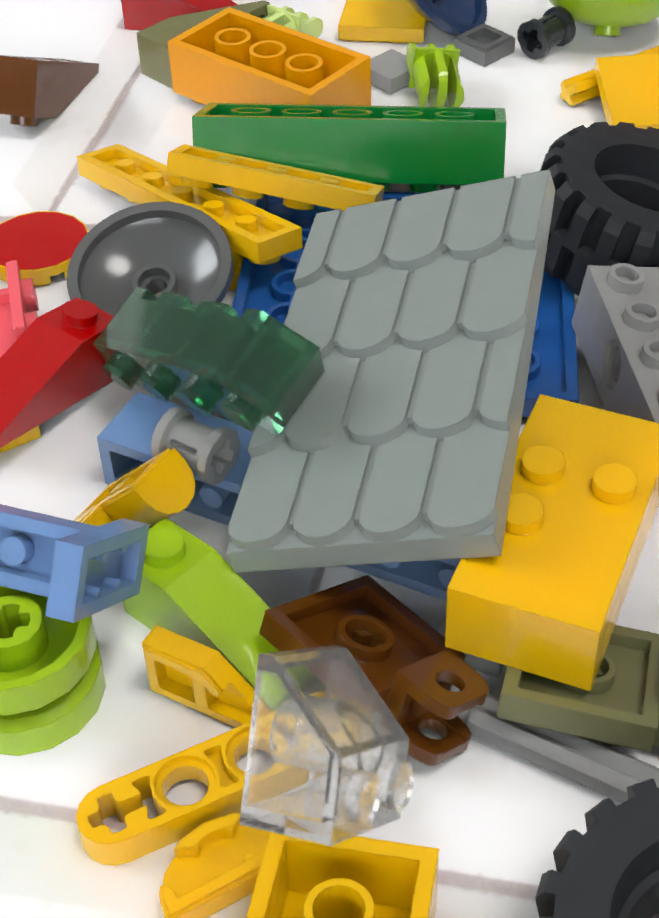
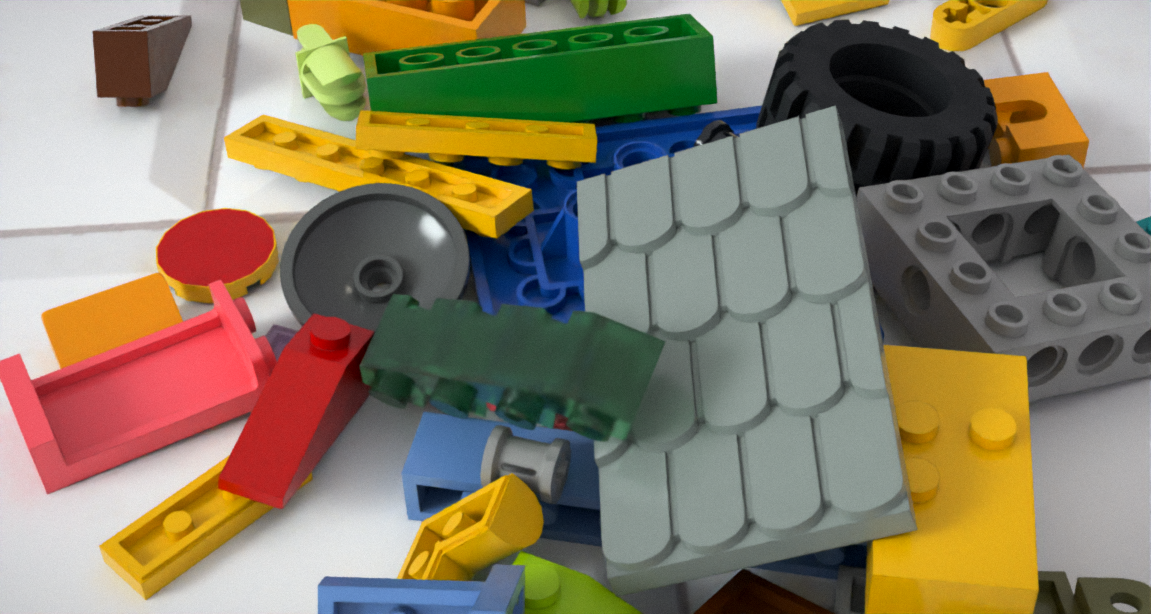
camera: 15 degrees left, 0 degrees up
none -> yellowish green arm [295,24,366,121]

